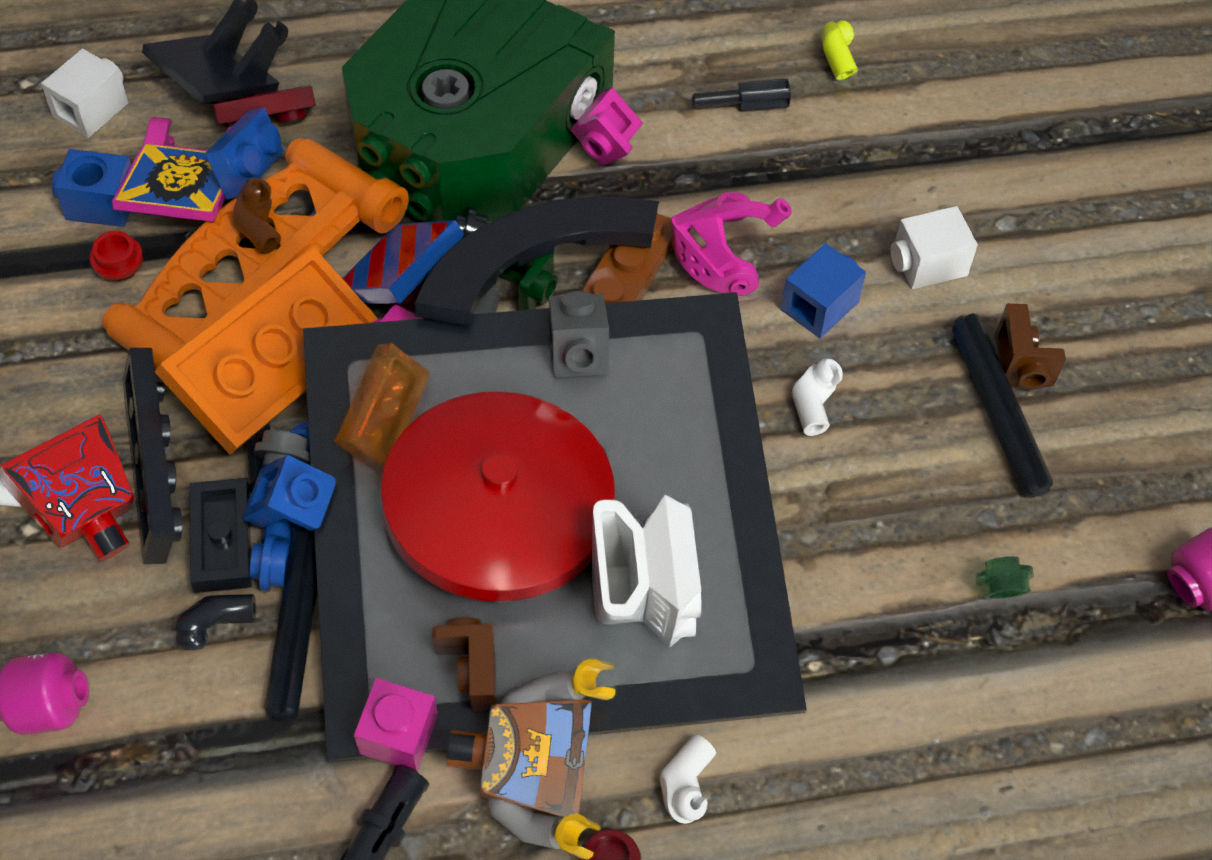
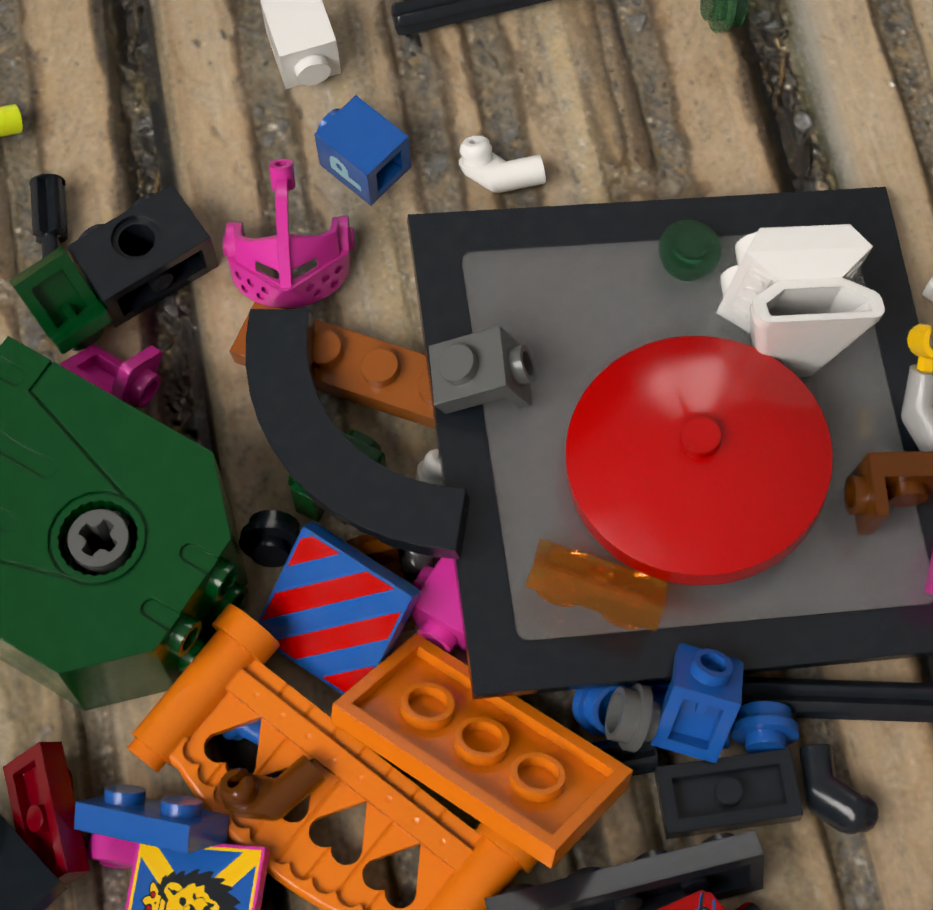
camera: 85 degrees left, 10 degrees up
none -> dark green bracket [9,247,113,354]
none -> black brick [67,184,219,328]
none -> clear green plate [658,220,722,281]

